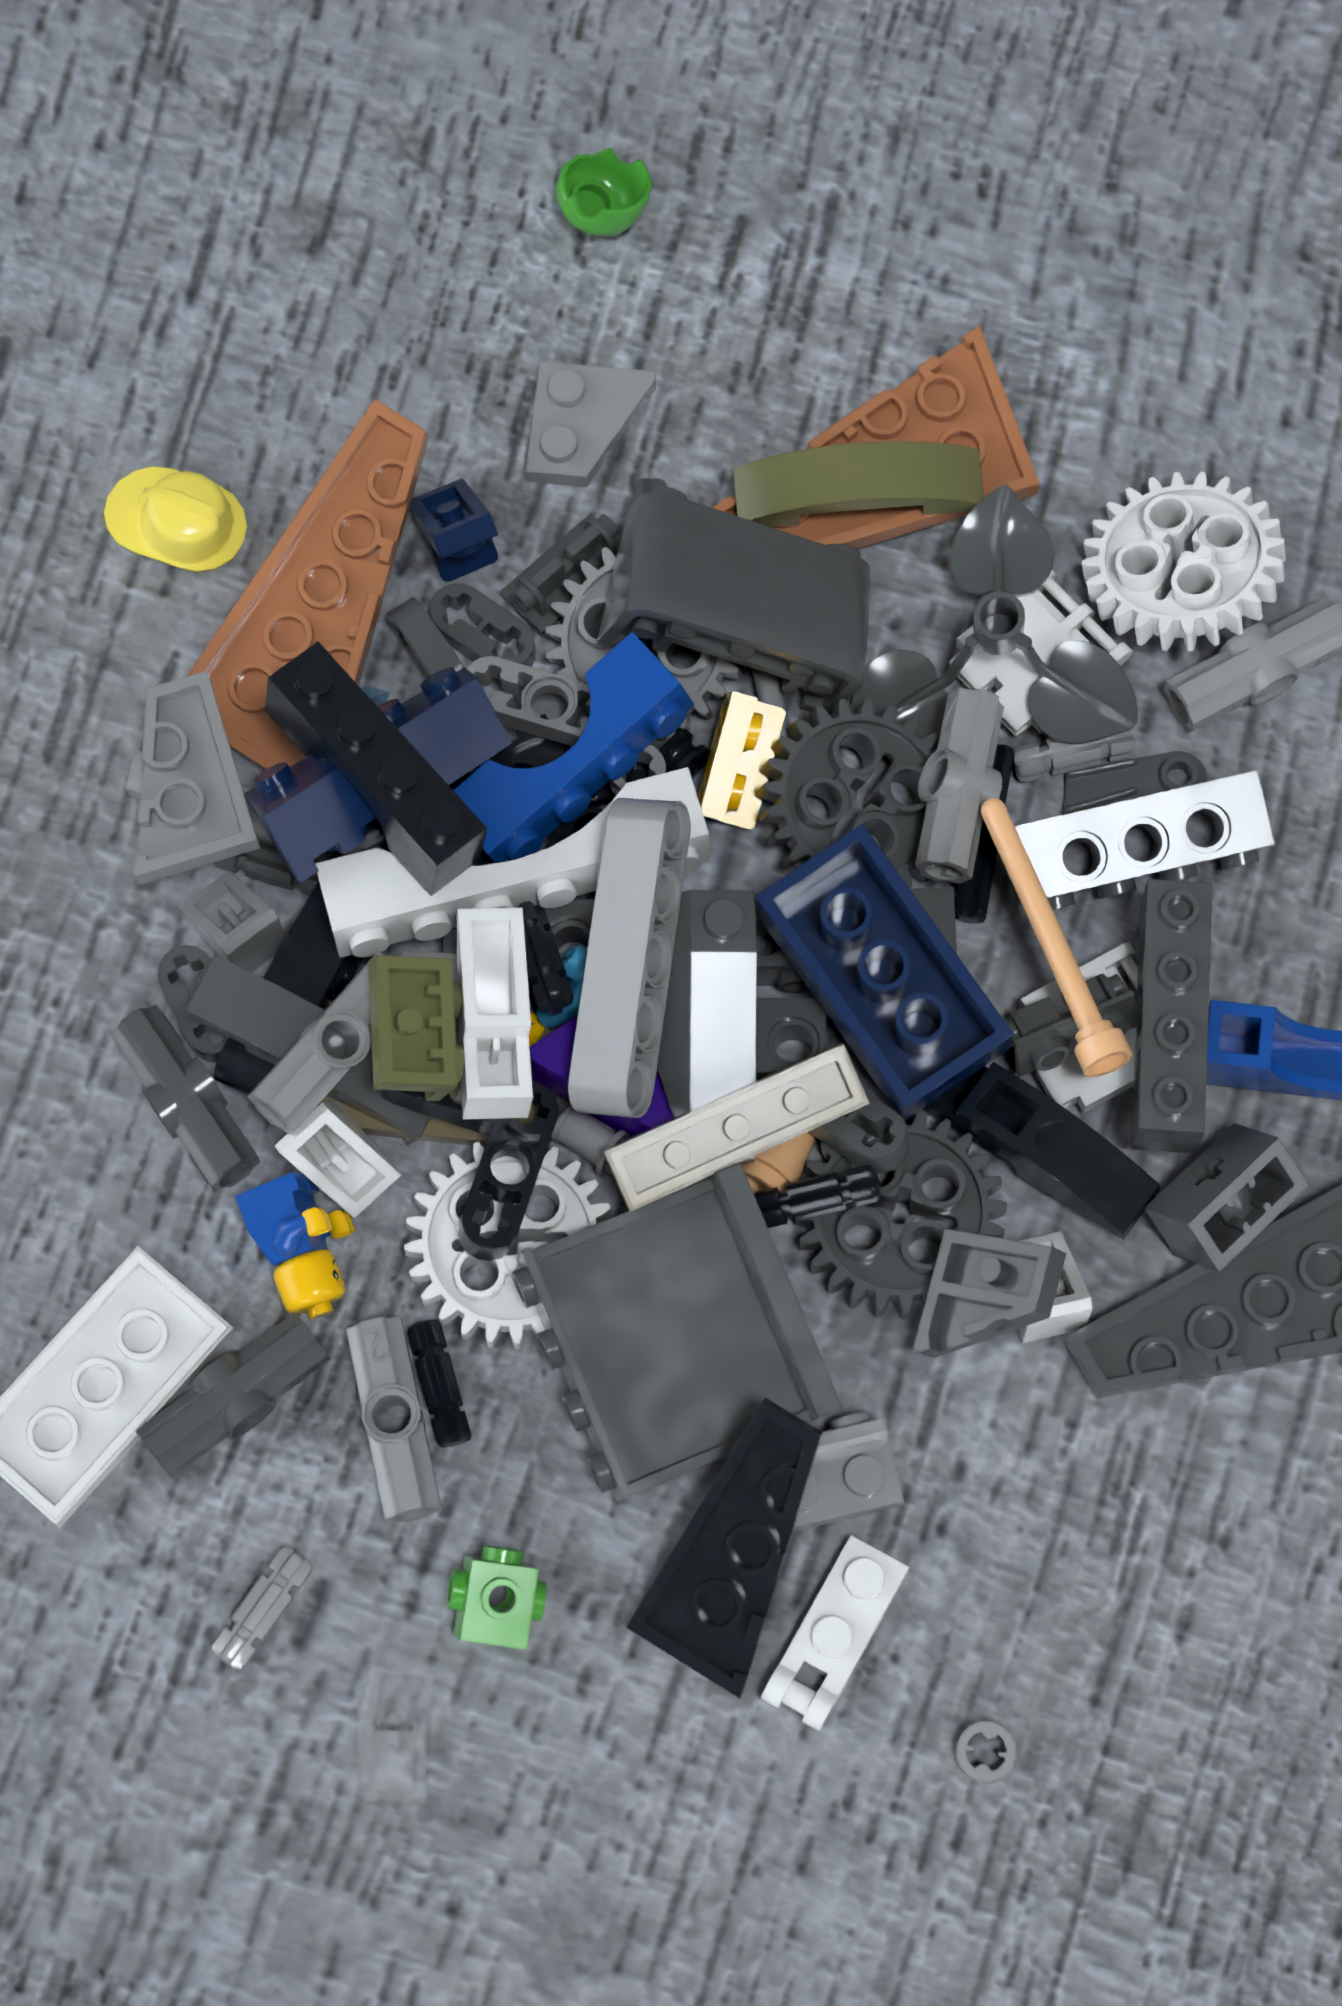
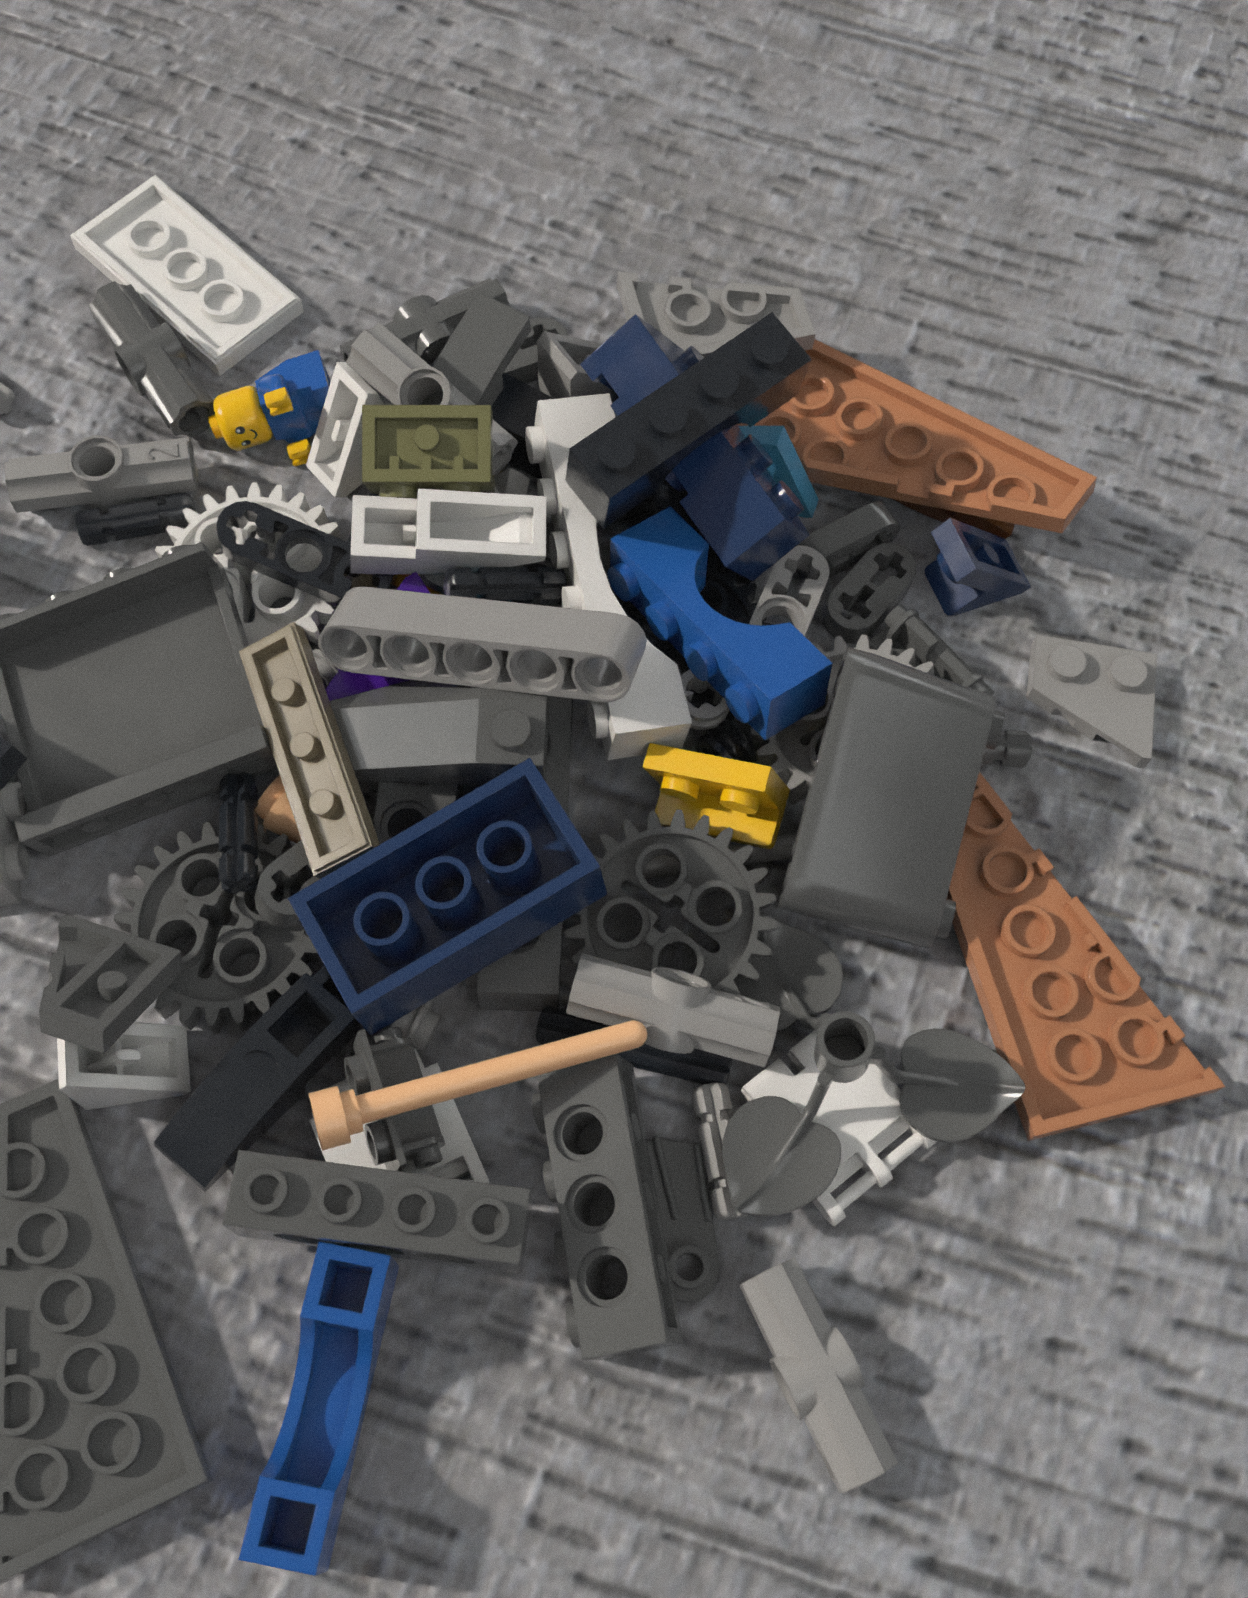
camera: 85 degrees right, 5 degrees down
light yellow piece [104,466,247,572] -> none
olive slope [733,441,984,527] -> none
white gear [1082,472,1286,651] -> none
dark grey brick [1144,1123,1309,1272] -> none

